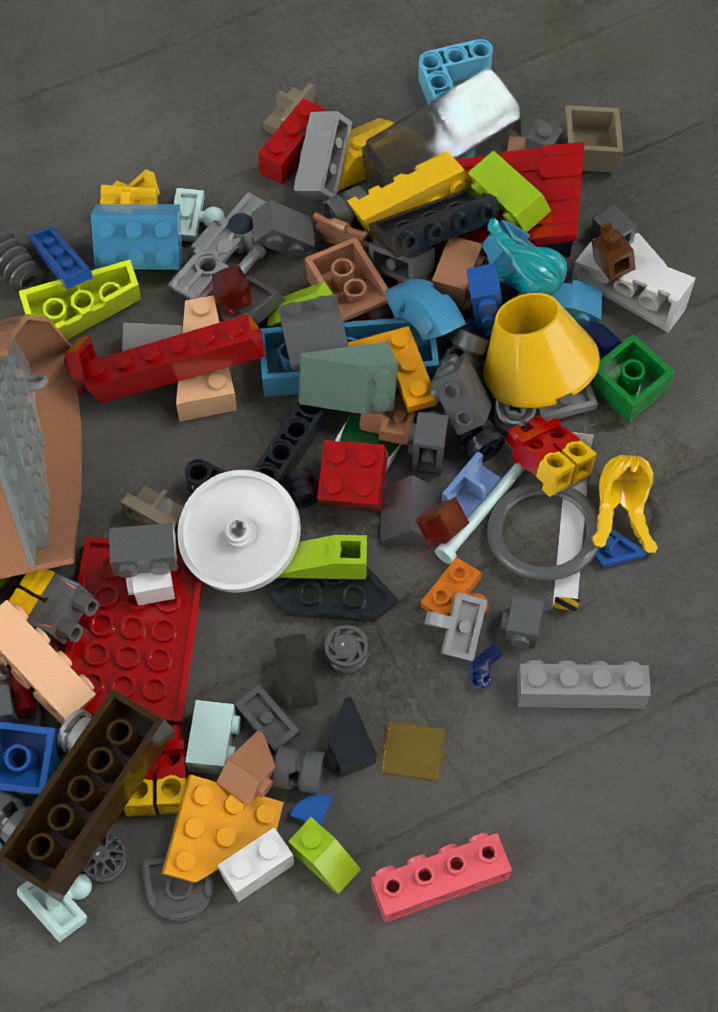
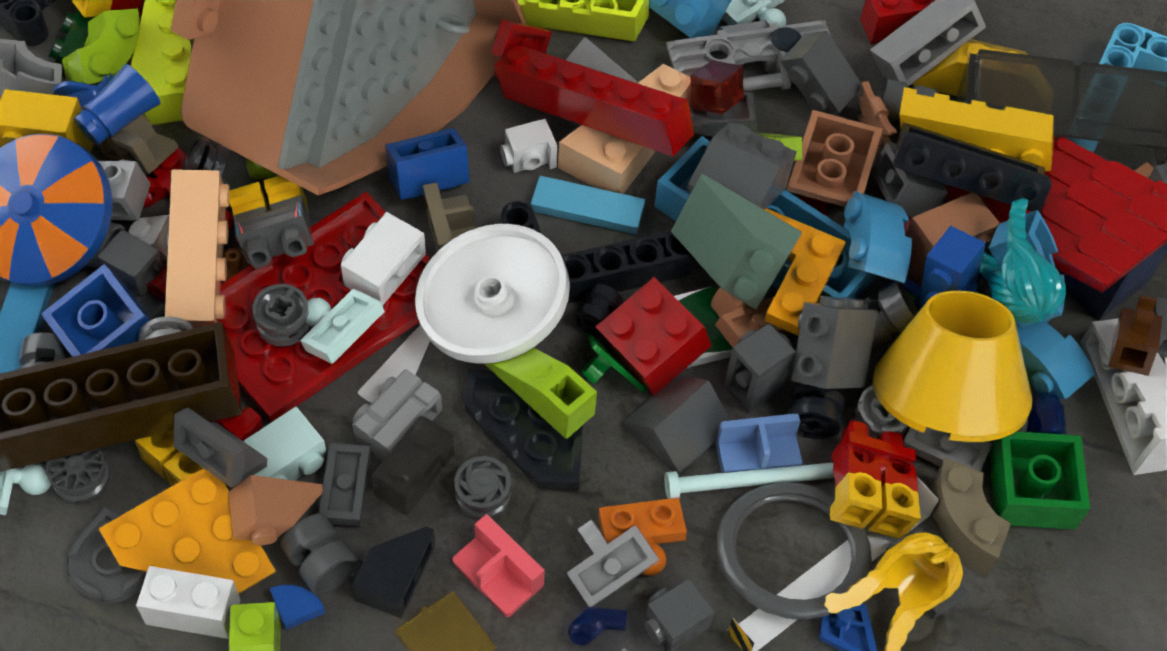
camera: 40 degrees right, 5 degrees down
dark grey brick [109,523,177,578] -> none
clear red brick [415,496,469,546] -> none
lime brick [468,150,551,232] -> none
none -> dark grey panel [173,407,268,488]
none -> dark grey wheel [252,284,310,346]
none -> light aqua plate [300,289,385,364]
none -> light grey brick [352,369,442,466]
none -> white sticker [358,324,430,404]
none -> blue brick [385,128,470,200]
none -> coral panel [452,514,545,617]
none -> white brick [500,119,557,173]
none -> medium azure tile [530,176,645,235]
none -> green piece [581,332,647,393]
none -> dark tan brick [931,457,1011,577]

